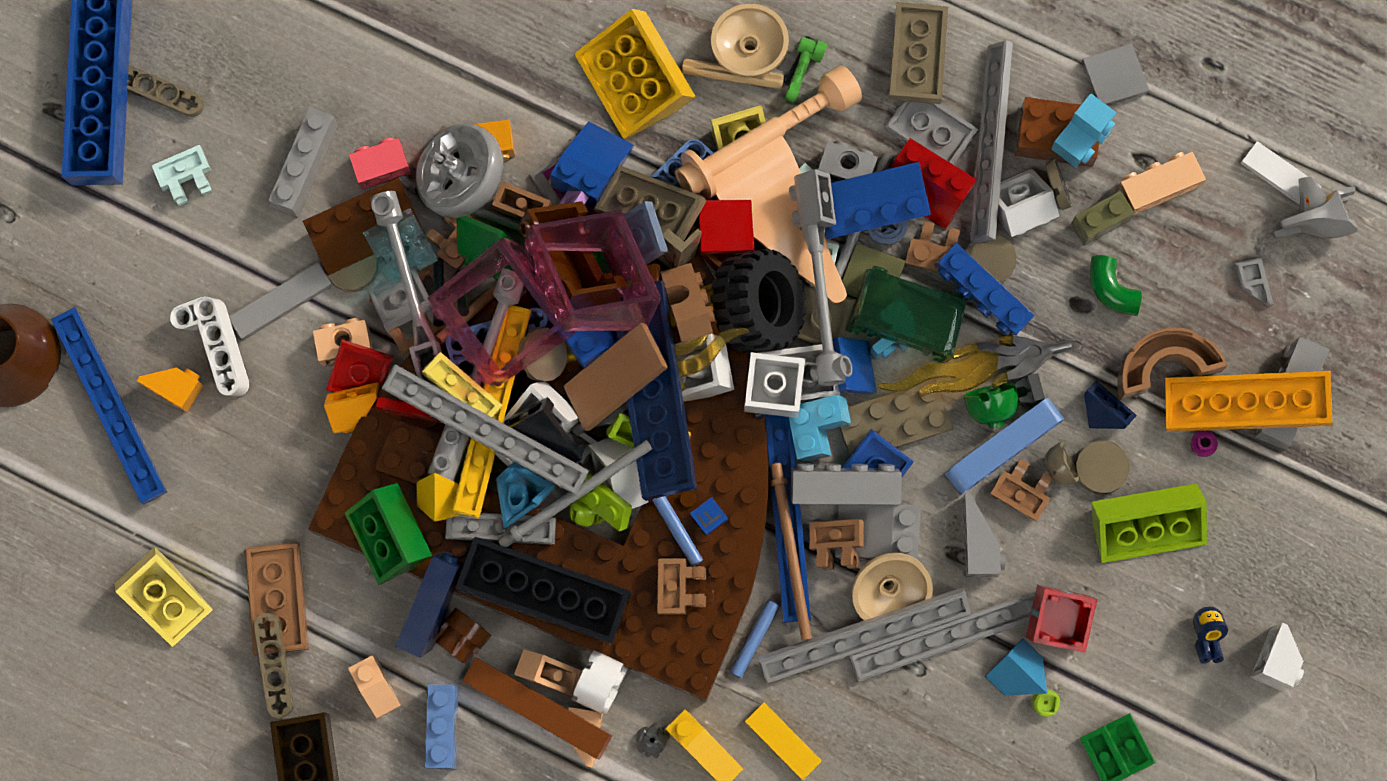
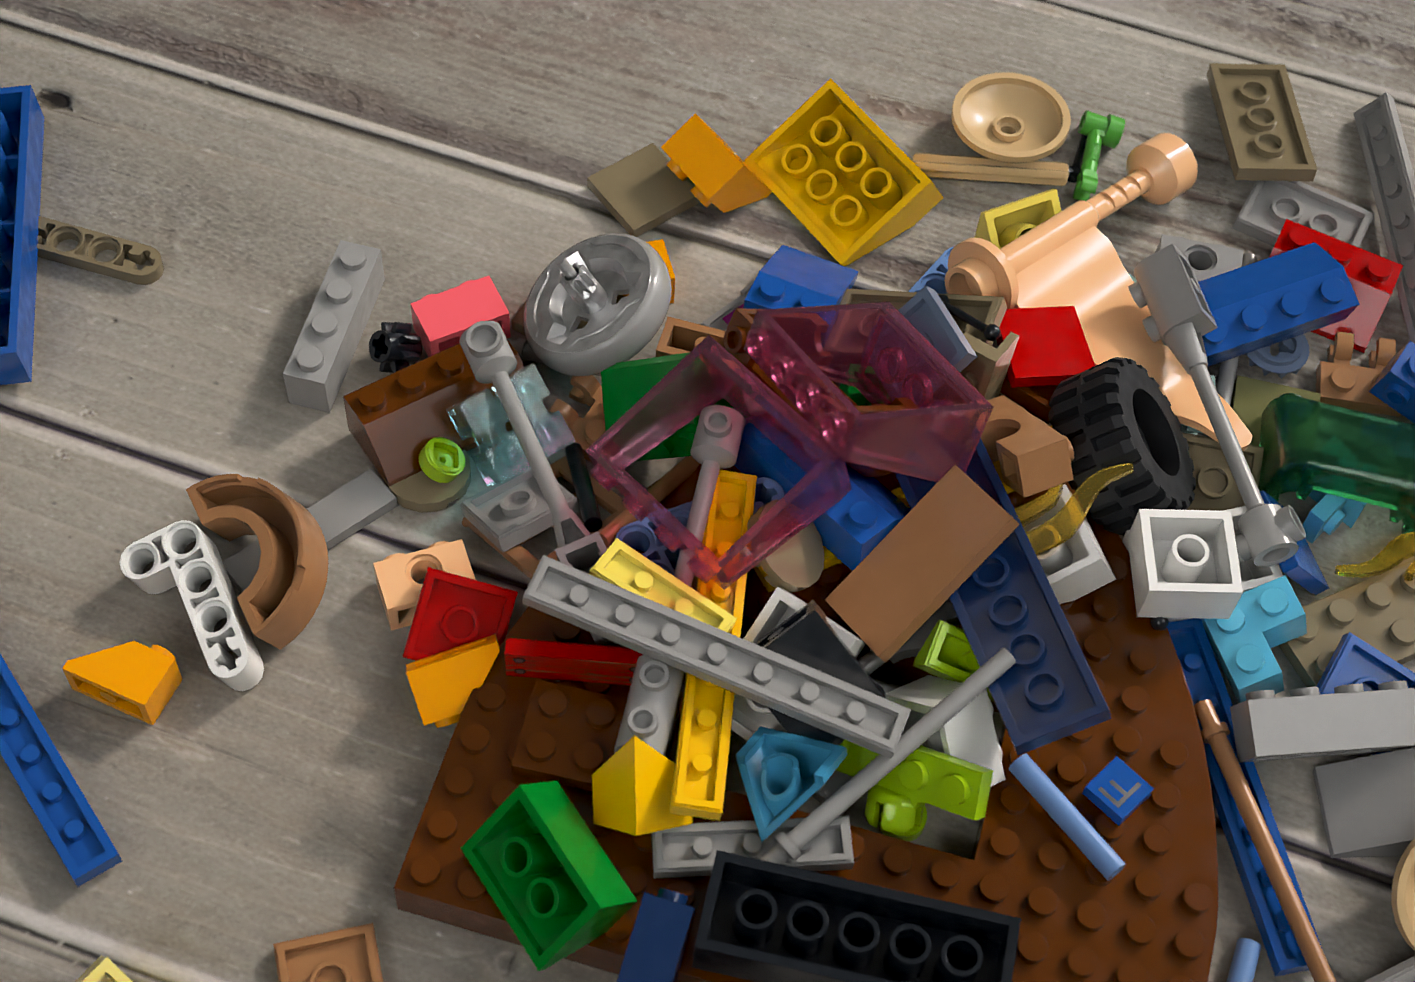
camera: 15 degrees left, 20 degrees down
light aqua plate [152,145,213,206] -> none
medium nougat plate [658,559,706,615] -> none
medium nougat plate [809,519,864,570] -> none
none -> medium nougat brick [186,474,328,650]
none -> black gear [369,322,422,373]
none -> lime tile [419,437,466,483]
none -> dark tan tile [587,143,699,237]
none -> light orange slope [661,113,772,213]
none -> black hinge [939,294,1001,341]

